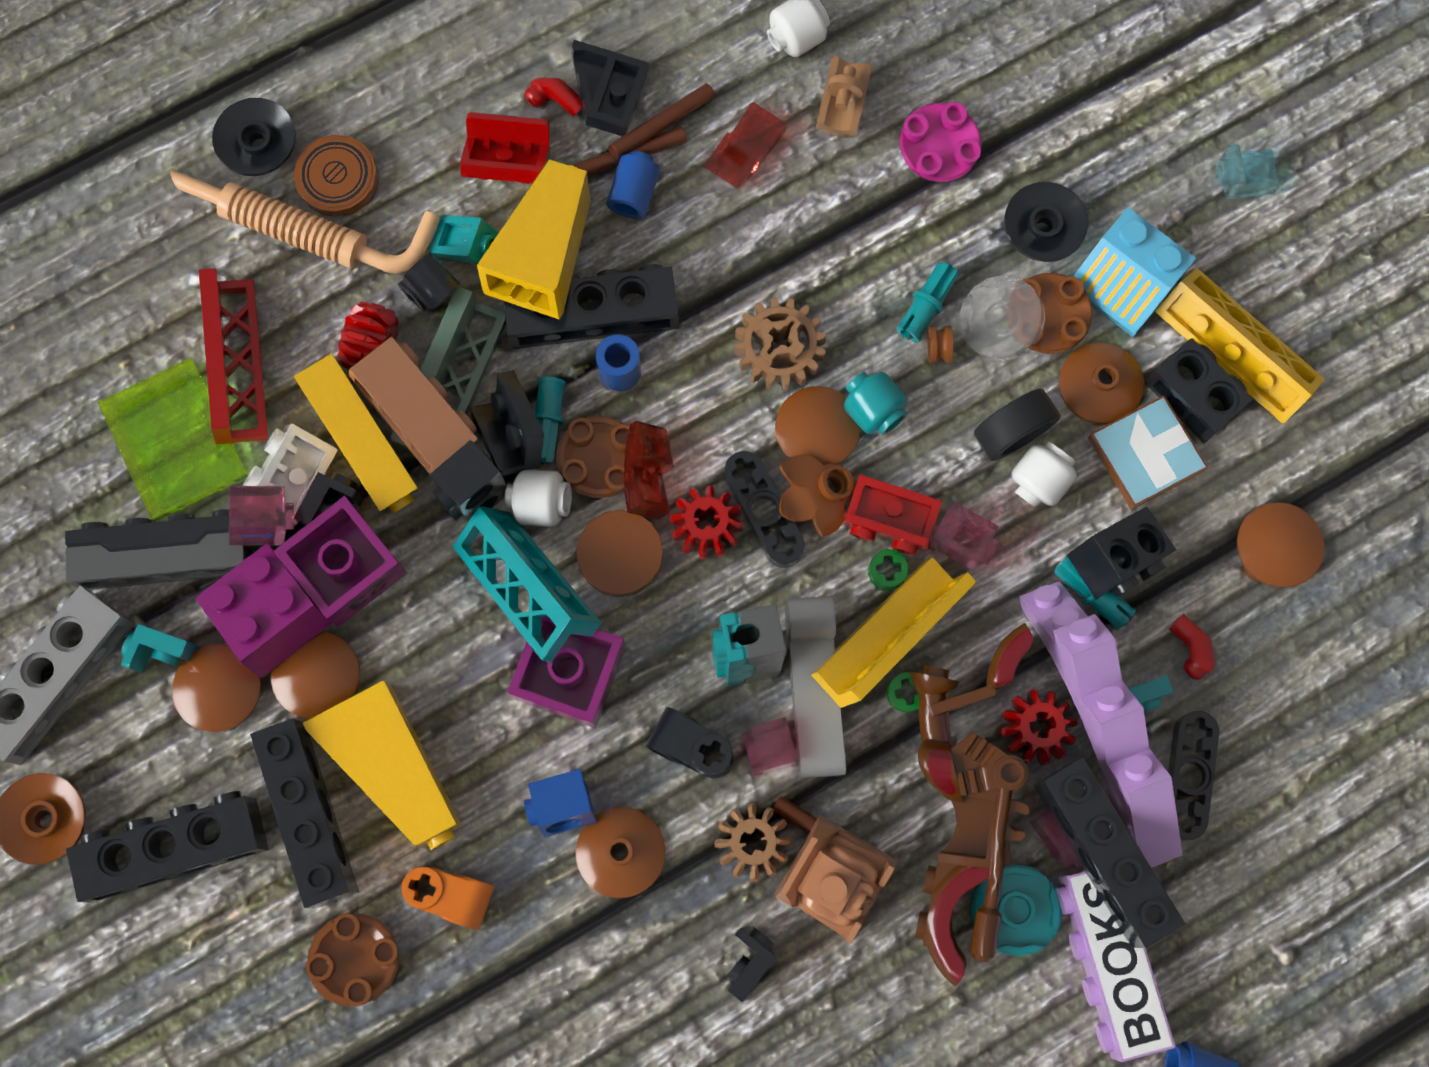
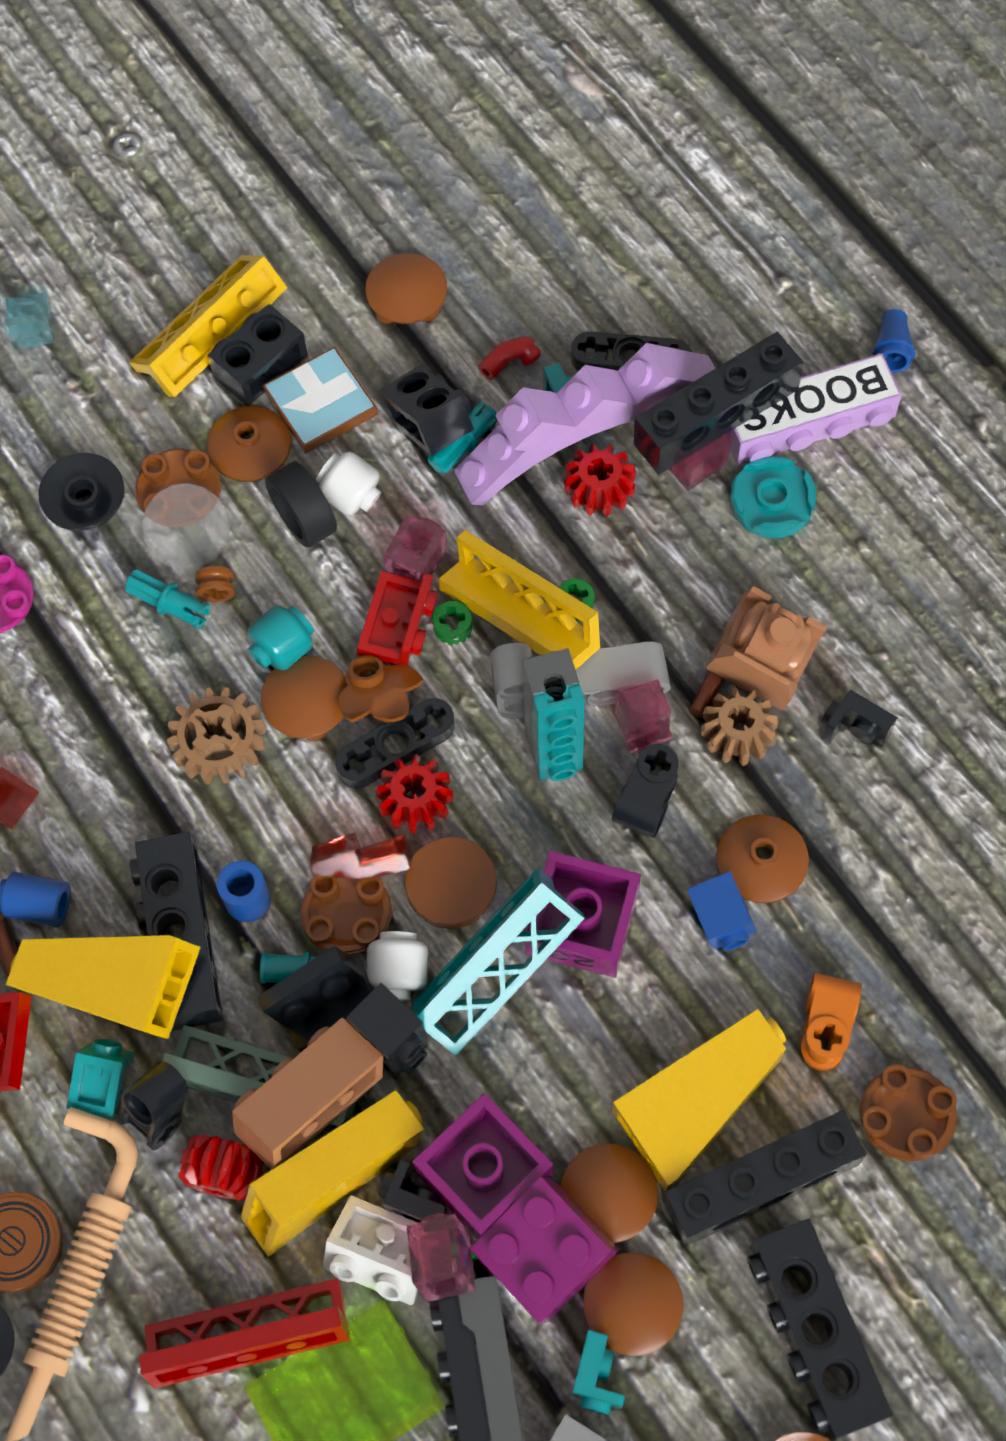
camera: 90 degrees left, 10 degrees down
reddish brown piece [910,623,1033,987] -> none
medium azure slope [1074,207,1196,337] -> none

